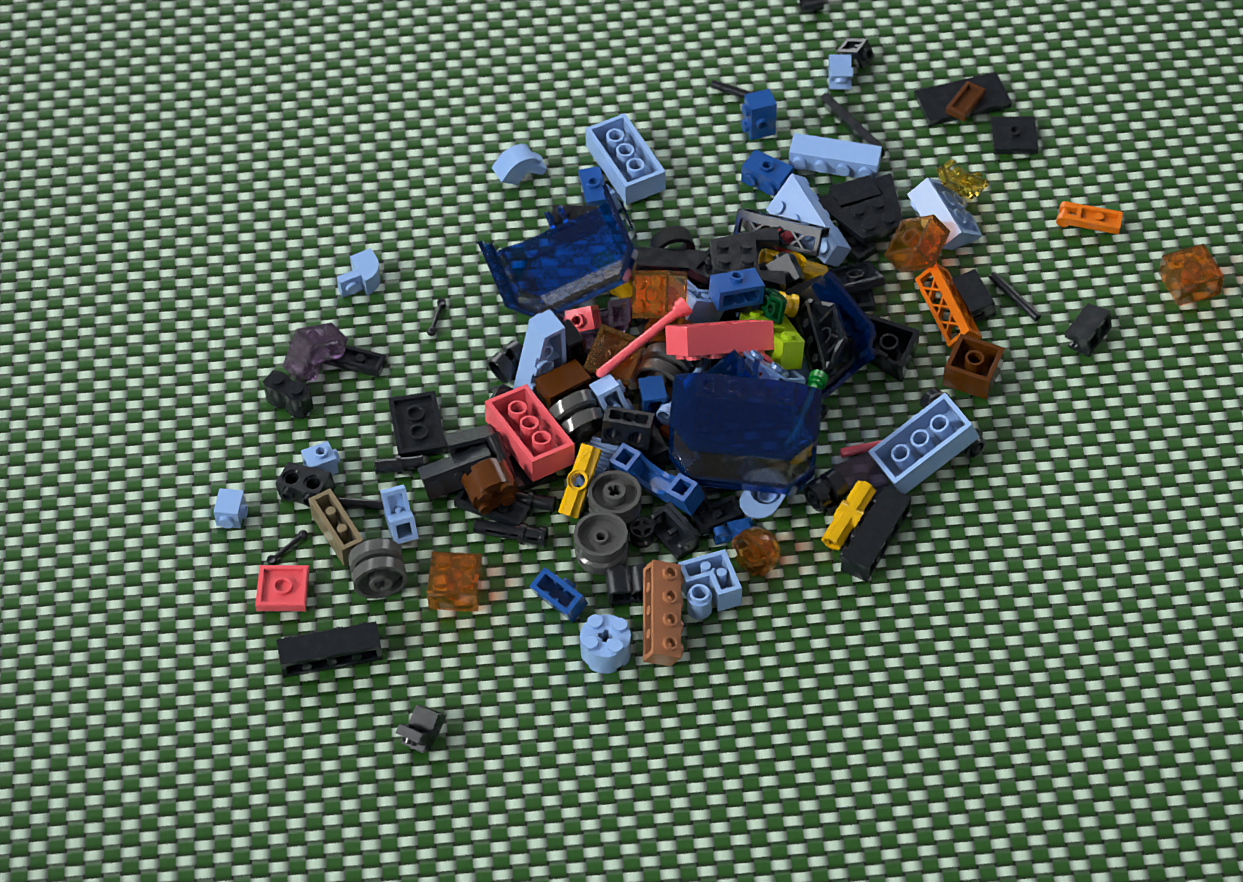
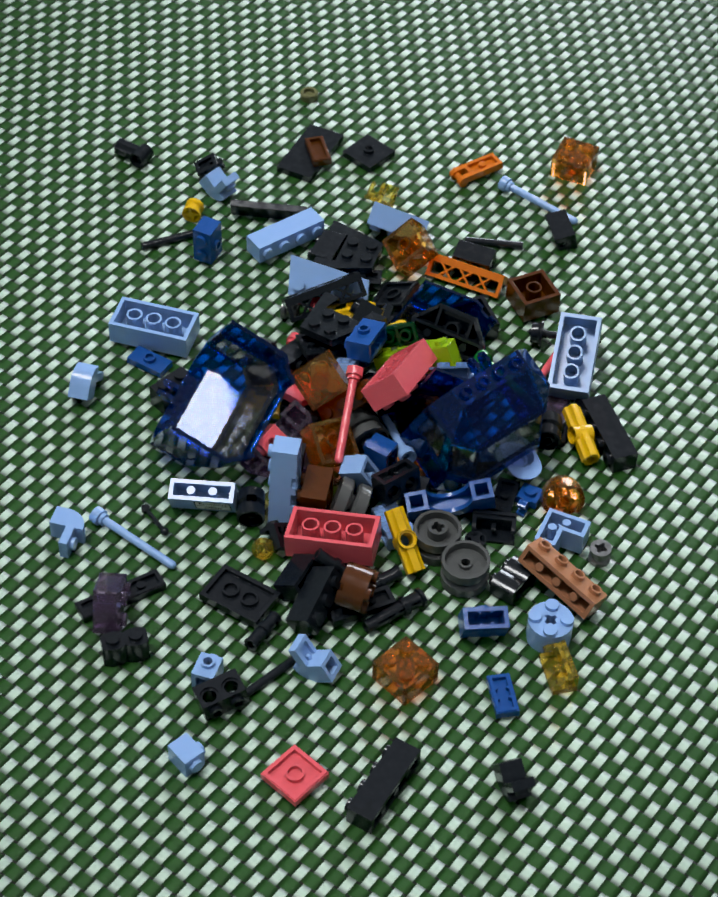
camera: 50 degrees left, 5 degrees down
black hinge [267,530,308,565] -> none
dark tan brick [309,488,364,567] -> none
dark grey wheel [348,538,407,599] -> none
light blue brick [687,584,712,620] -> none
blue brick [741,149,794,196] -> none
none -> light blue piece [89,506,176,569]
none -> light blue brick [168,478,238,512]
none -> yellow wheel [182,198,204,222]
none -> clear yellow plate [251,538,274,560]
none -> olive tile [300,87,318,103]
none -> blue plate [486,673,520,719]
none -> light blue piece [498,175,578,225]
none -> clear yellow hinge [539,640,579,695]
none -> flat silver wheel [588,539,612,568]

